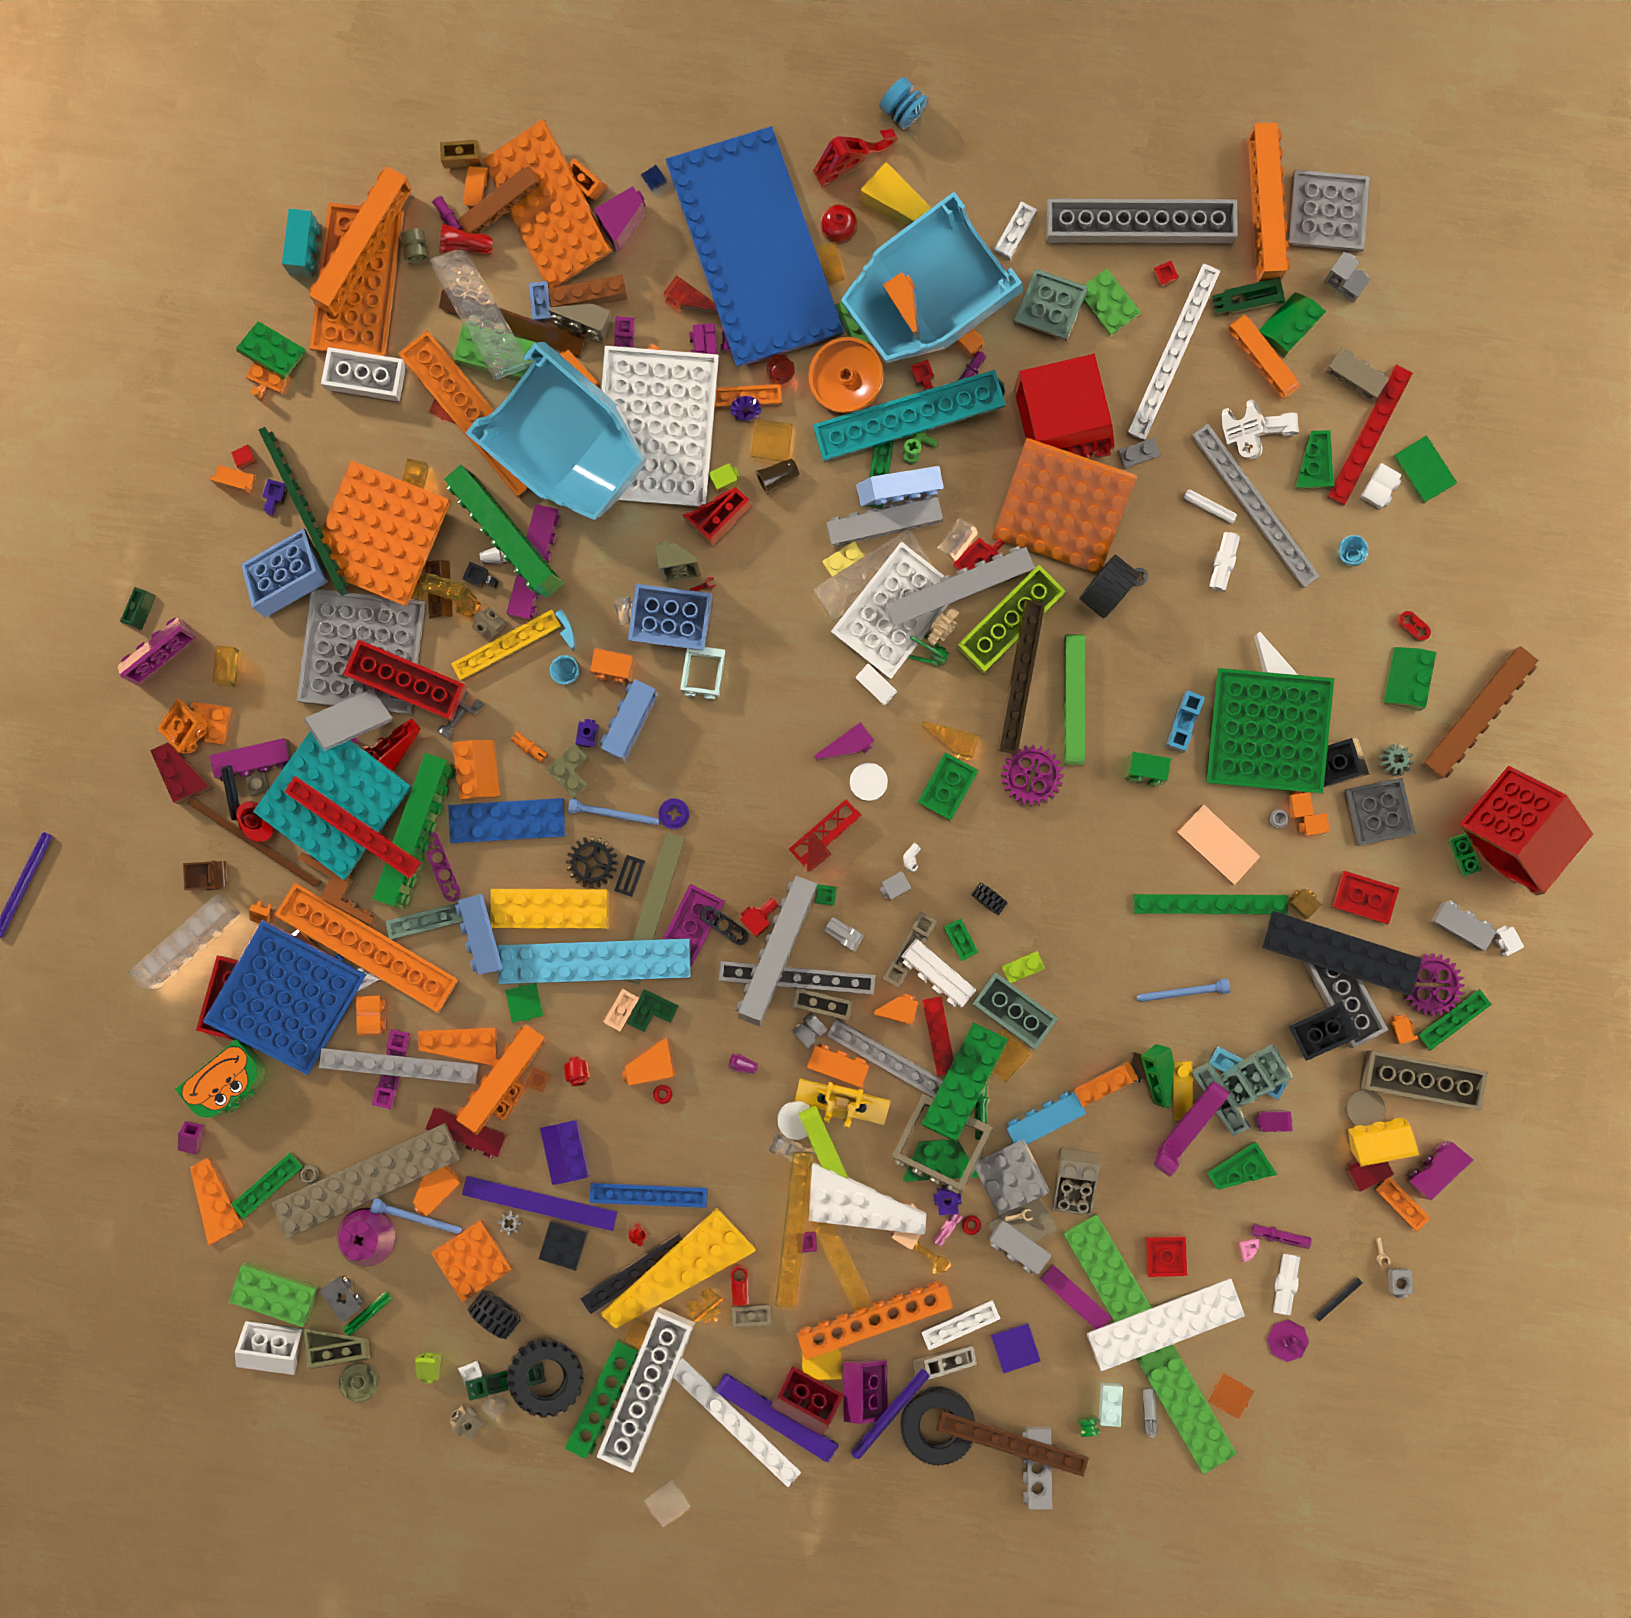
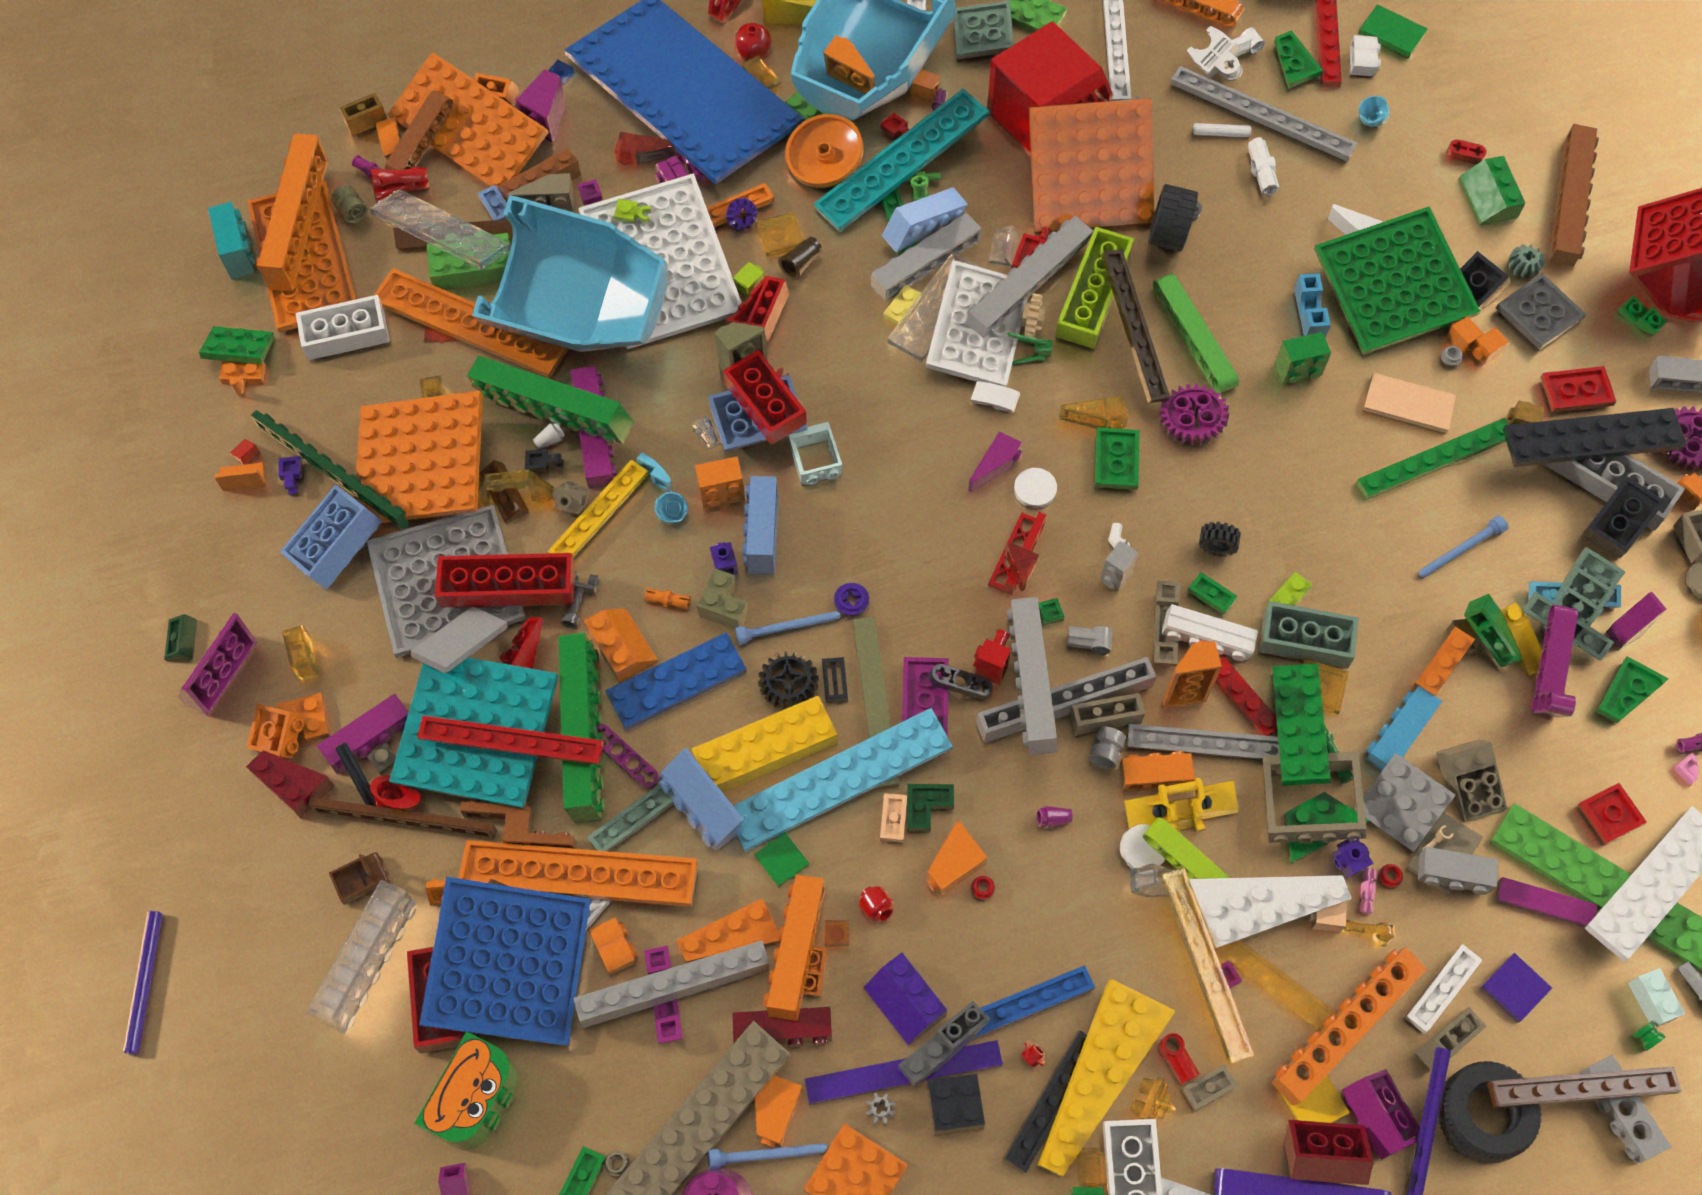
camera: 25 degrees left, 20 degrees down
clear red hair [767,354,795,385] -> none
none -> lime plate [614,199,652,223]
none -> red brick [723,350,807,445]
none -> dark grey slope [898,1001,990,1087]

